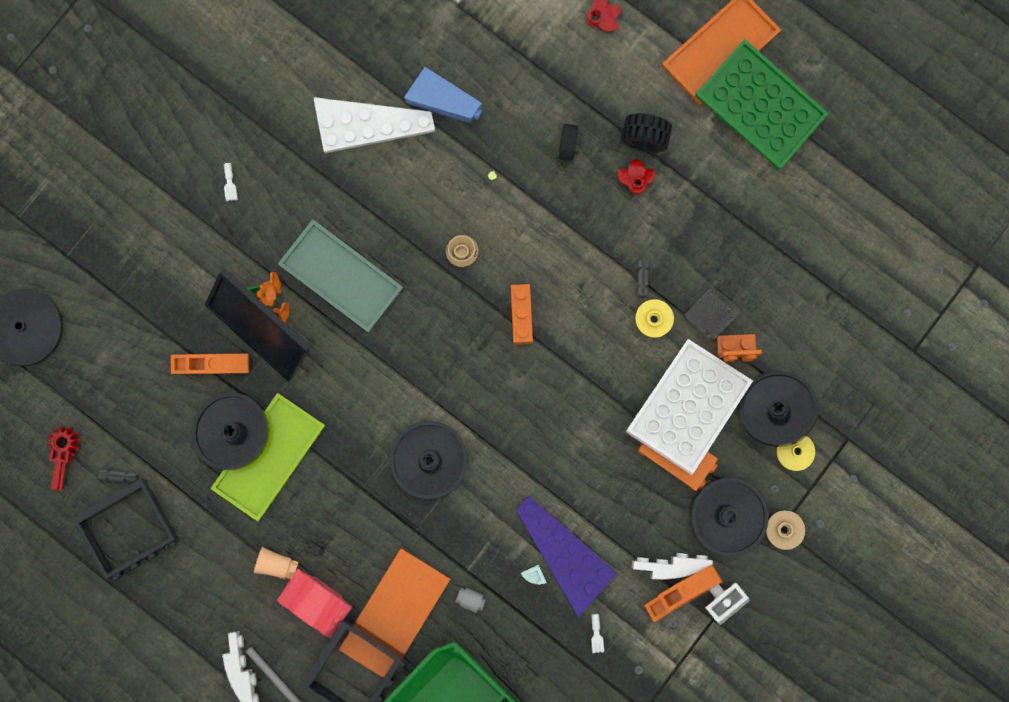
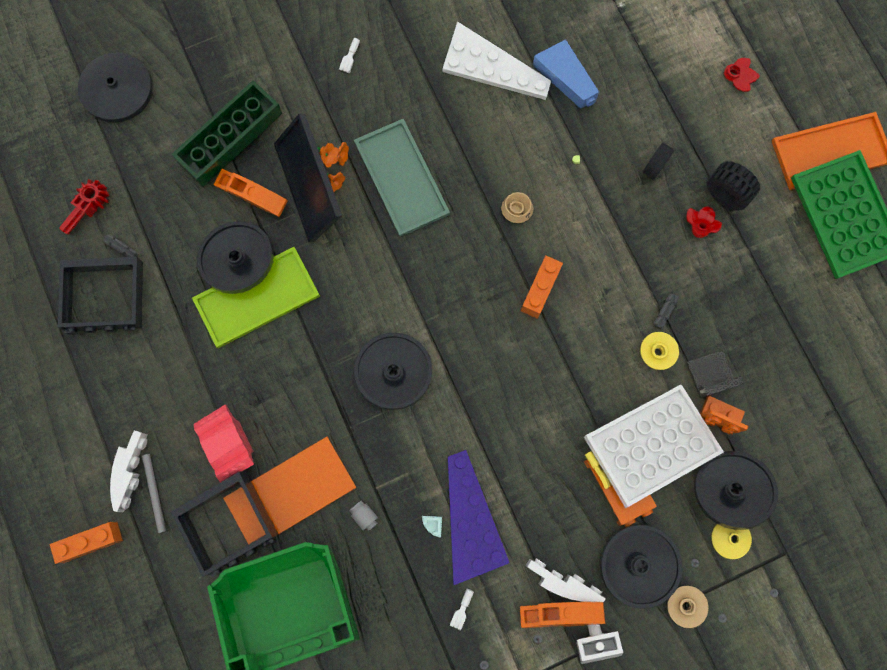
camera: 30 degrees right, 5 degrees down
light nougat plant [254,547,299,580] -> none
none -> dark green brick [171,80,282,187]
none -> light yellow piece [585,451,612,489]

